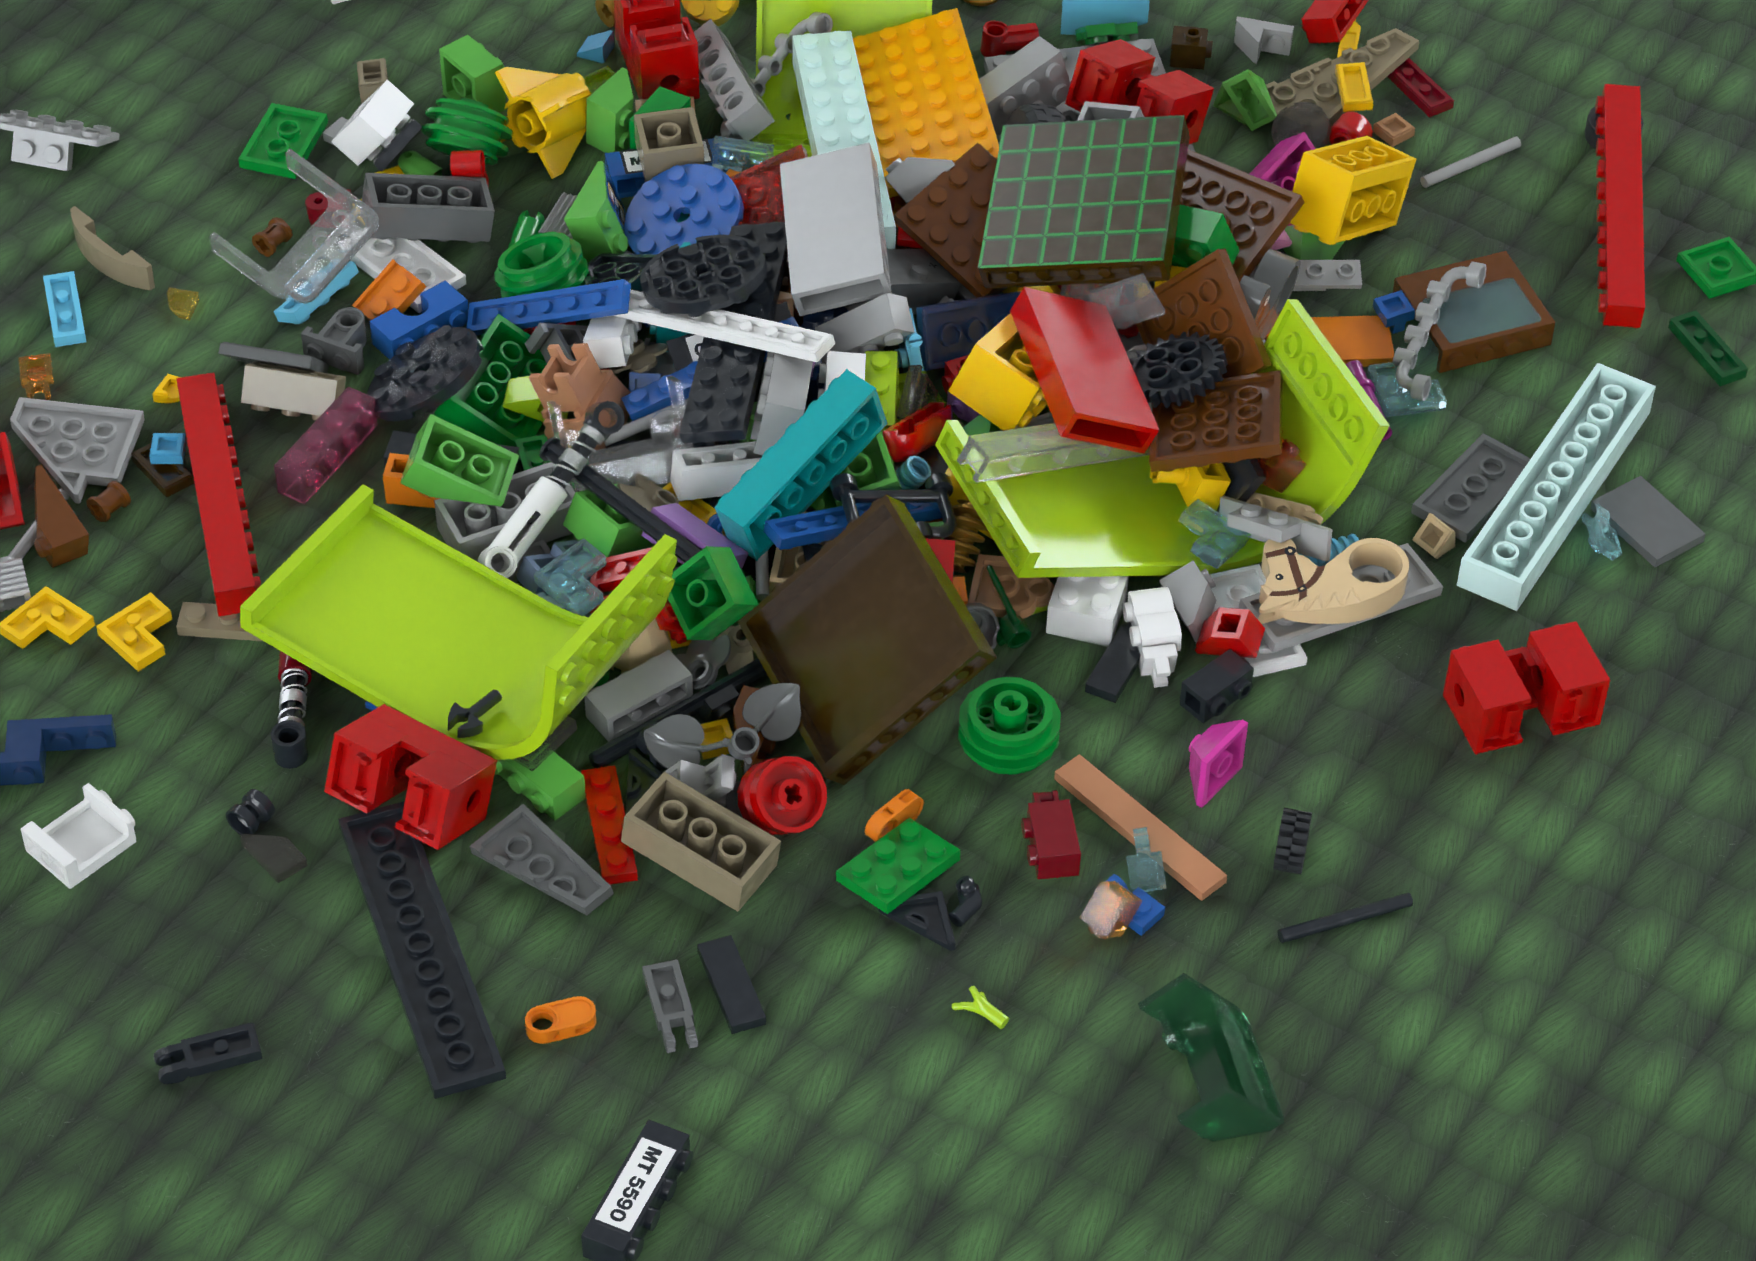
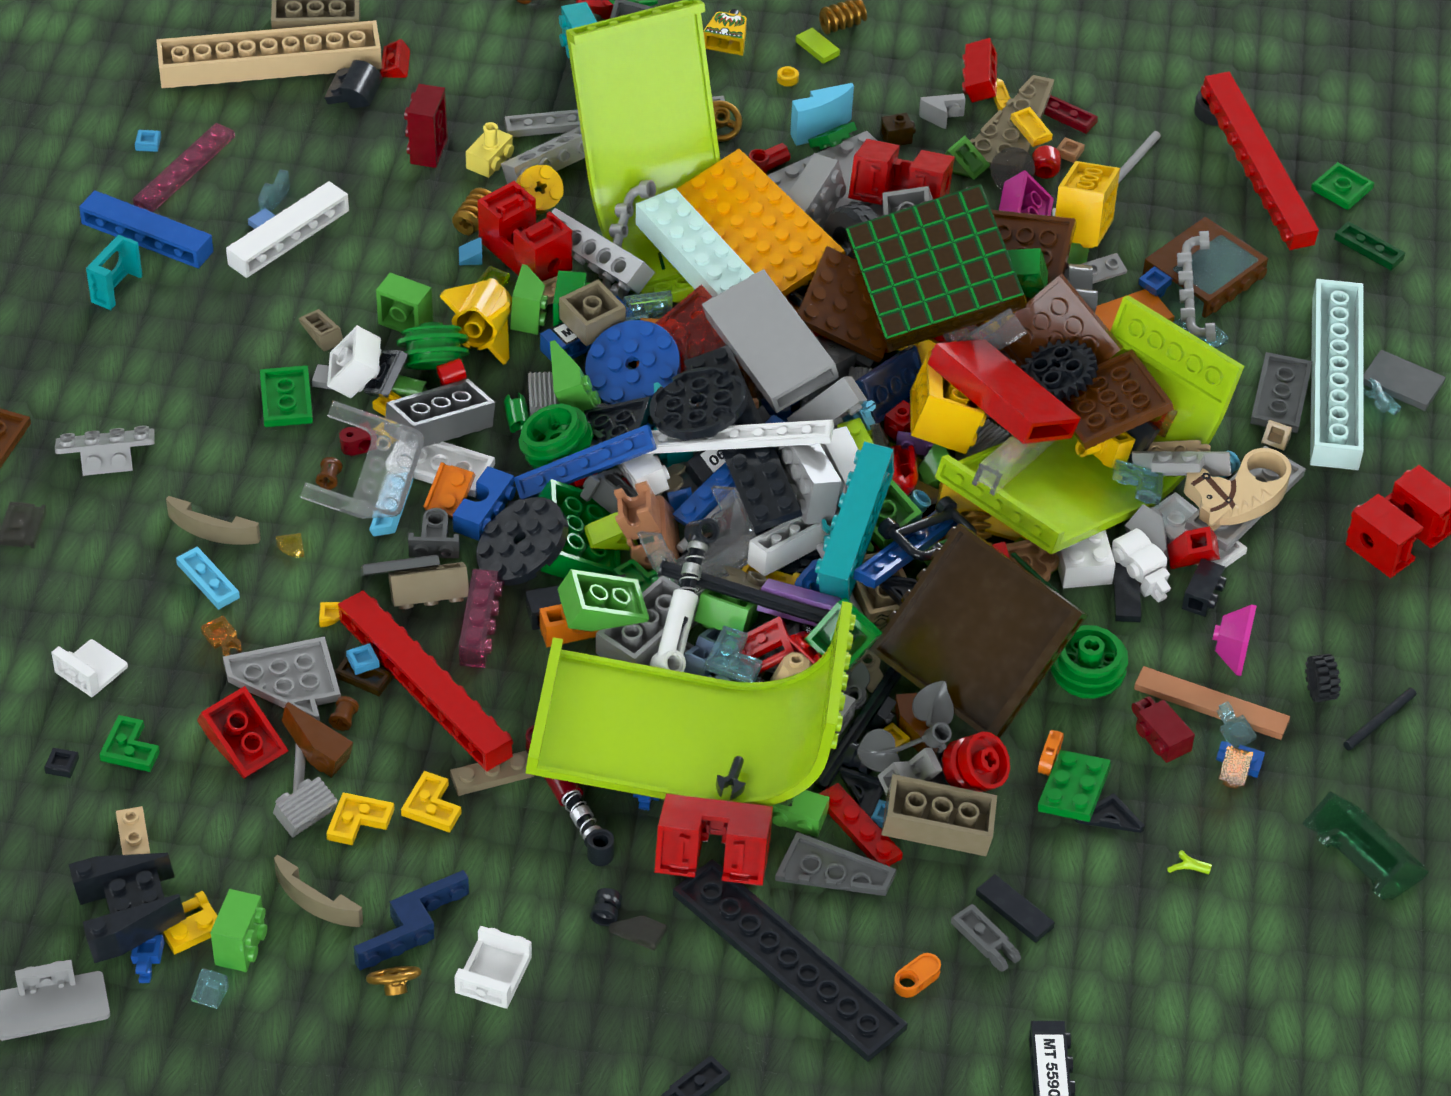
camera: 25 degrees left, 0 degrees up
light grey slope [885,157,955,204] -> none
black arm [949,876,982,927] -> none

